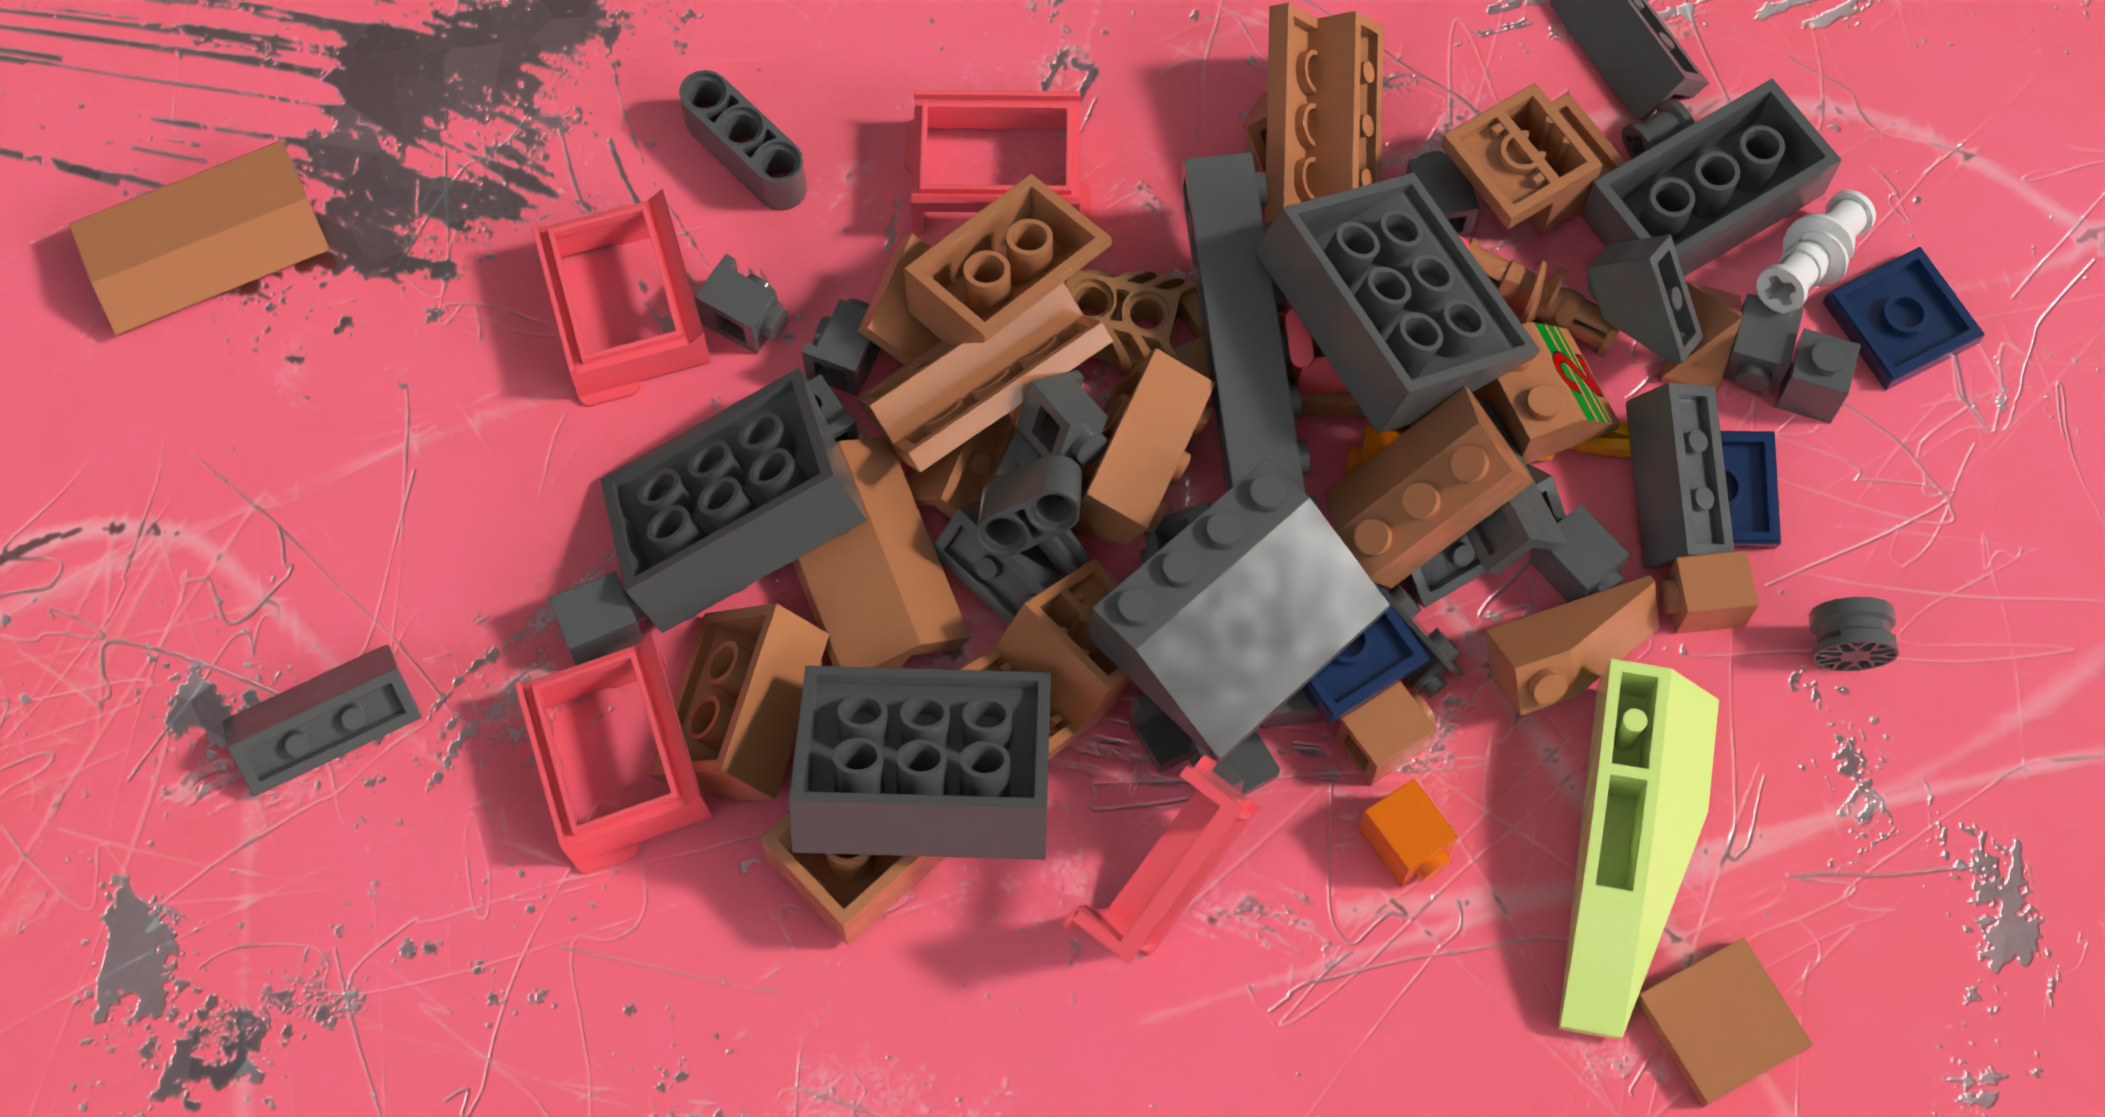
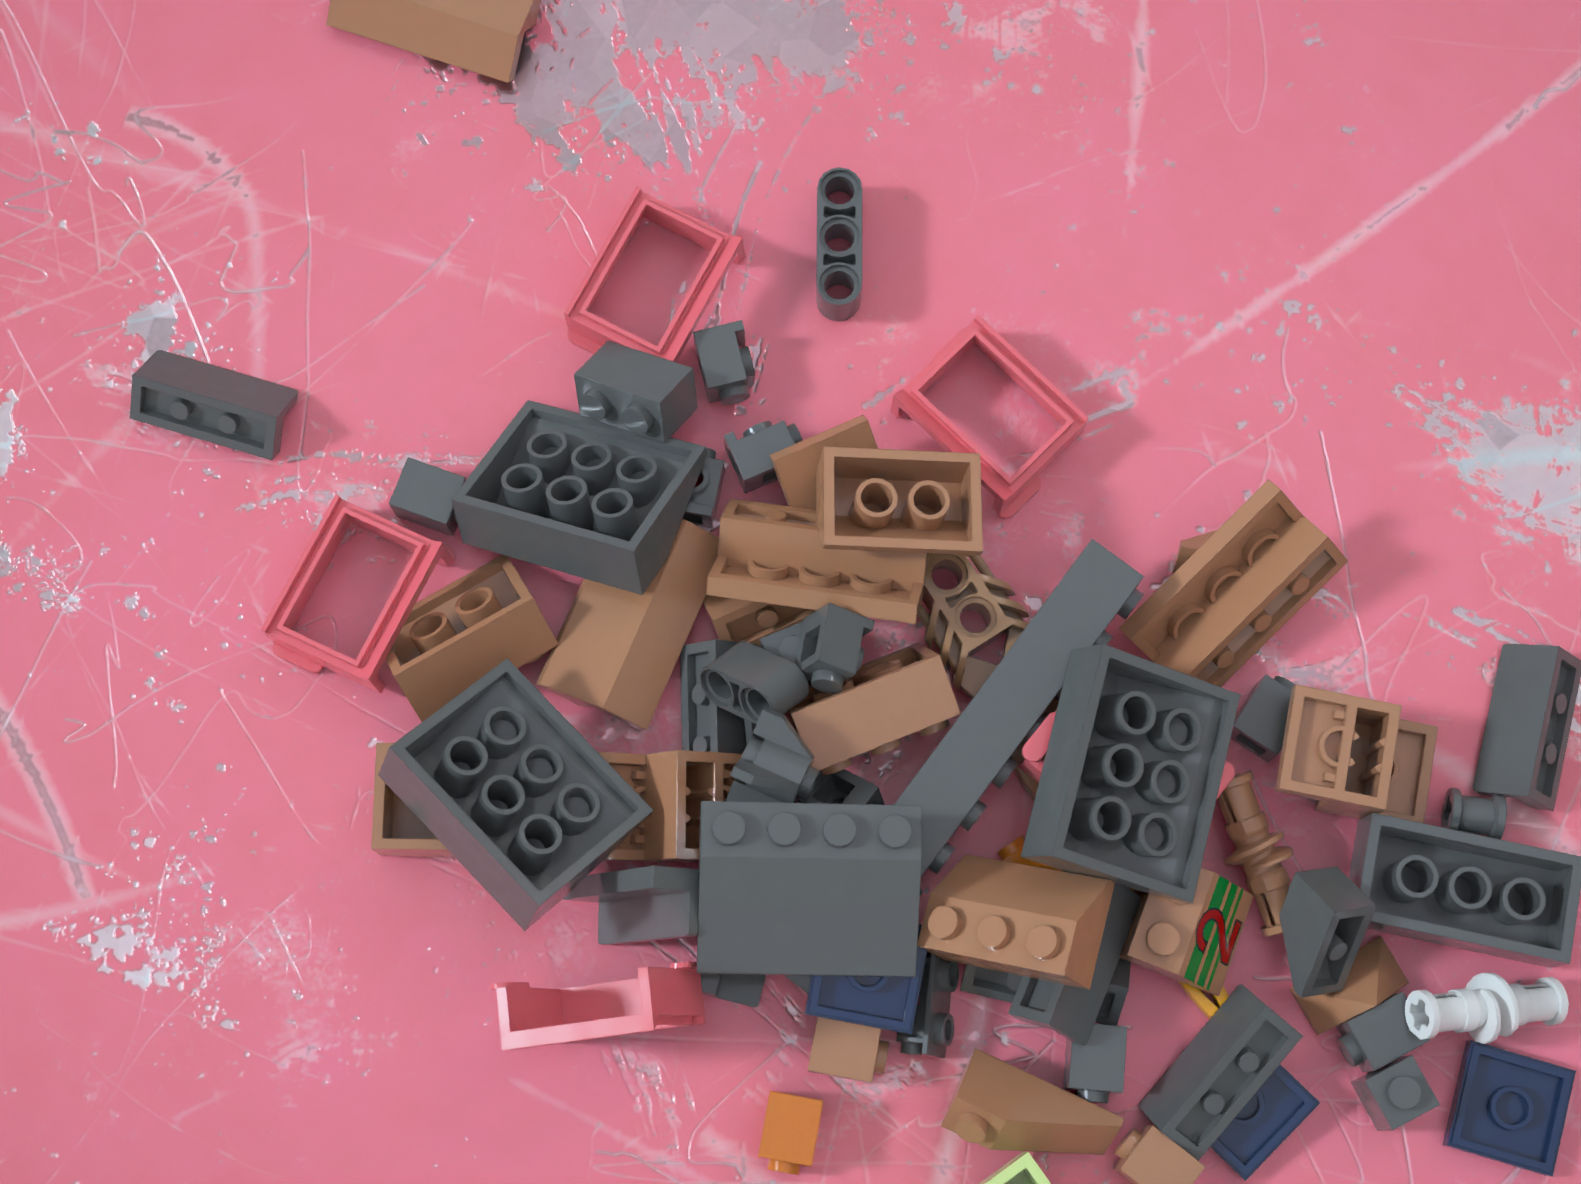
camera: 45 degrees right, 10 degrees up
none -> dark grey panel [563,866,699,945]
none -> dark grey brick [574,341,698,443]
none -> dark grey brick [726,707,820,803]

